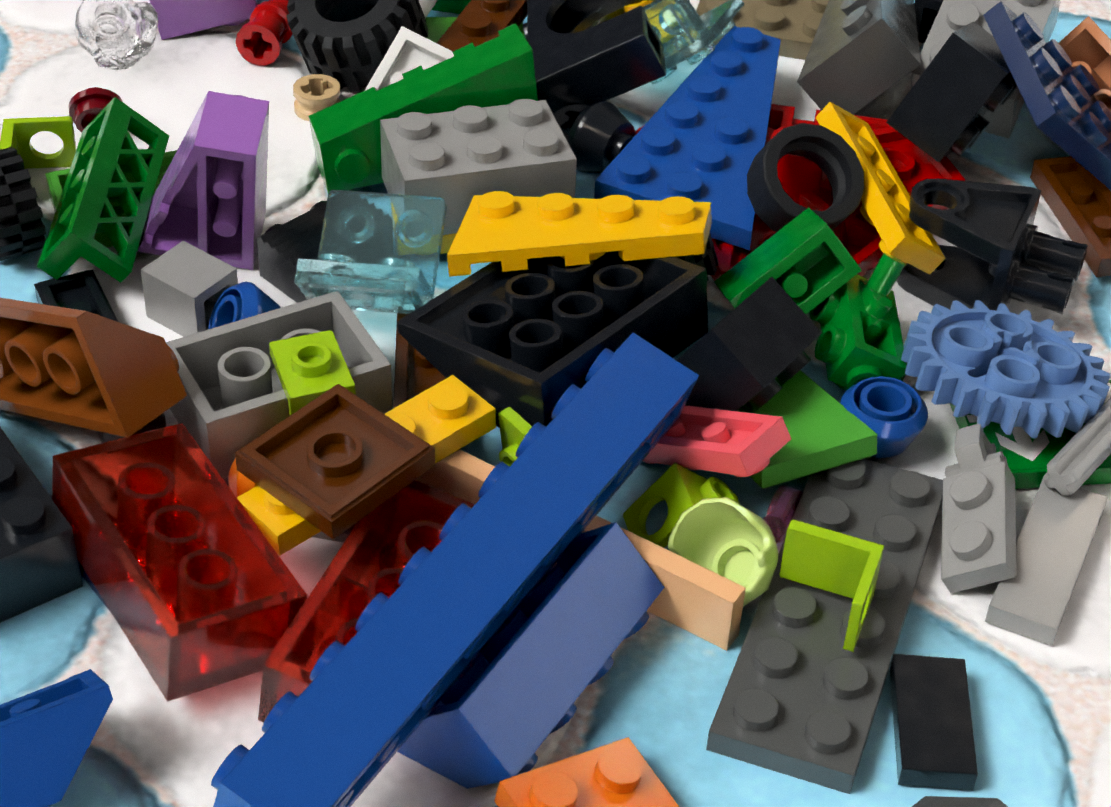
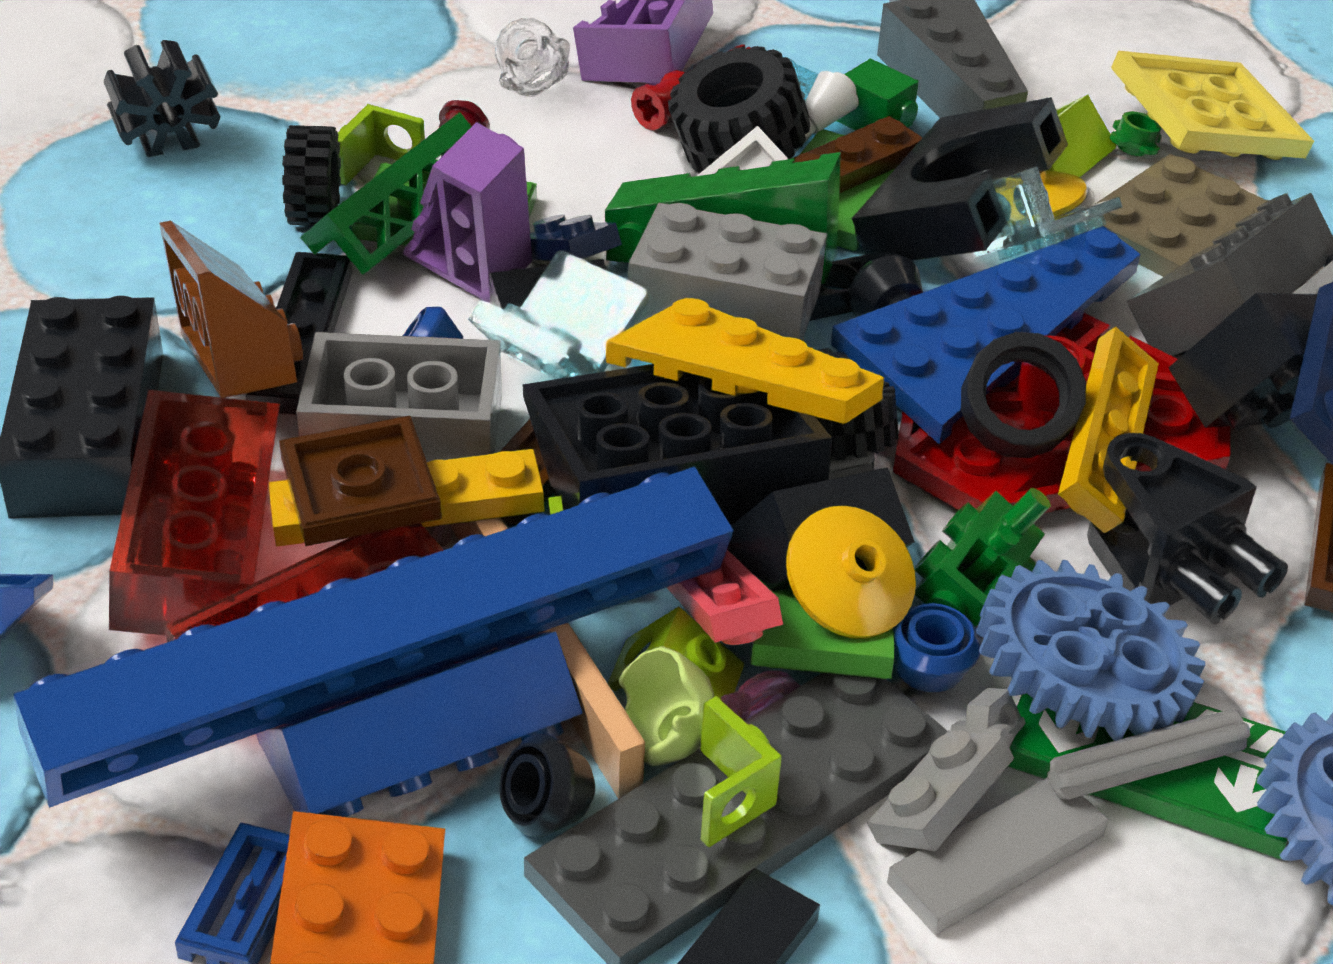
camera: 30 degrees right, 0 degrees up
light grey brick [140,241,238,337] -> none
lime bracket [269,330,356,416] -> none
tan bush [293,74,341,121] -> none
green brick [714,207,862,314] -> none
none -> black cone [499,734,595,837]
none -> dark blue plate [530,214,622,262]
none -> yellow dish [786,506,916,639]

